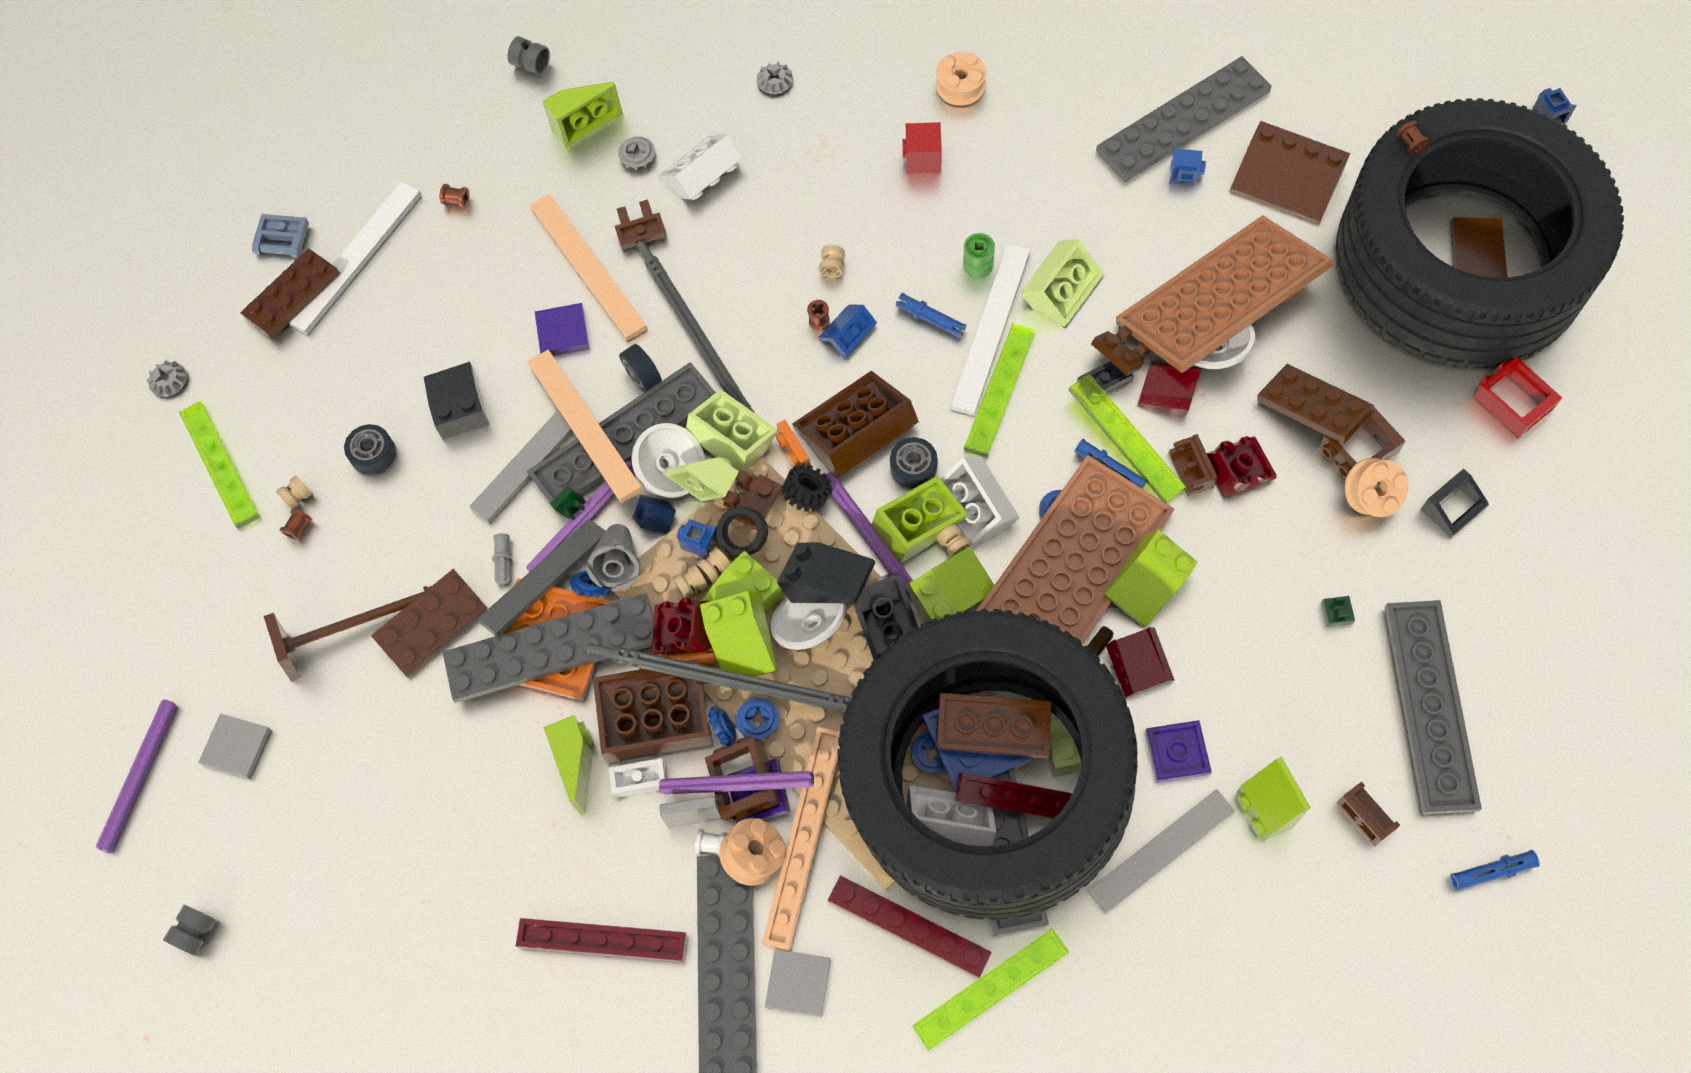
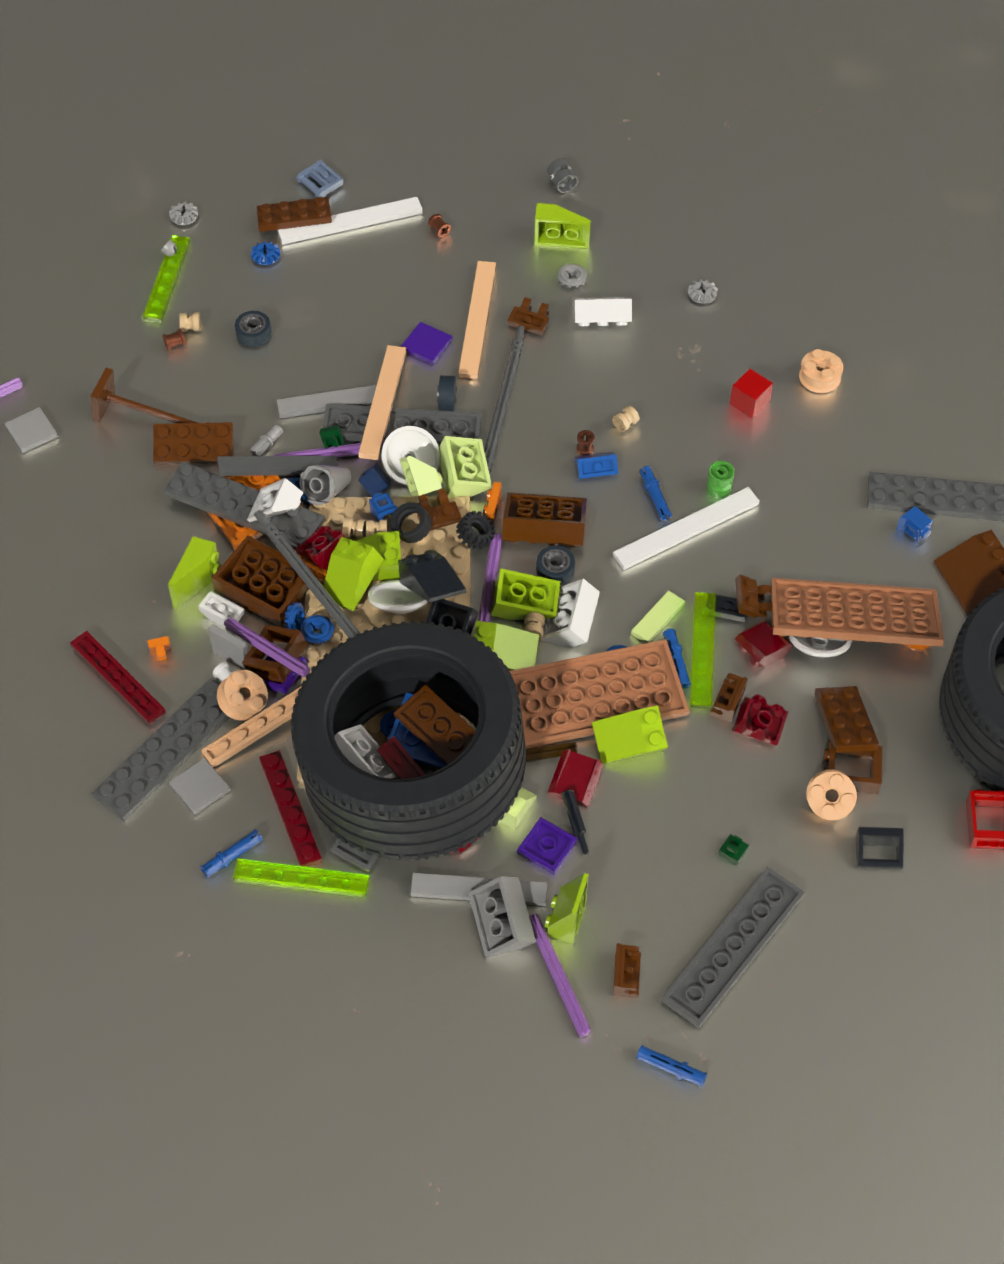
camera: 35 degrees right, 10 degrees down
black slope [424,361,490,440] -> none
clear neon green tile [964,323,1036,458] -> none
yellowish green slope [1020,239,1104,326] -> none
none -> orange tile [147,636,171,662]
none -> light grey hinge [161,240,177,256]
none -> blue pin [200,829,263,878]
none -> white slope [247,478,303,522]
none -> blue gear [251,240,280,265]
none -> light grey slope [468,876,536,958]
none -> medium lavender axle [529,914,591,1037]
none -> black axle [561,790,589,855]
none -> yellowish green tile [631,590,685,643]

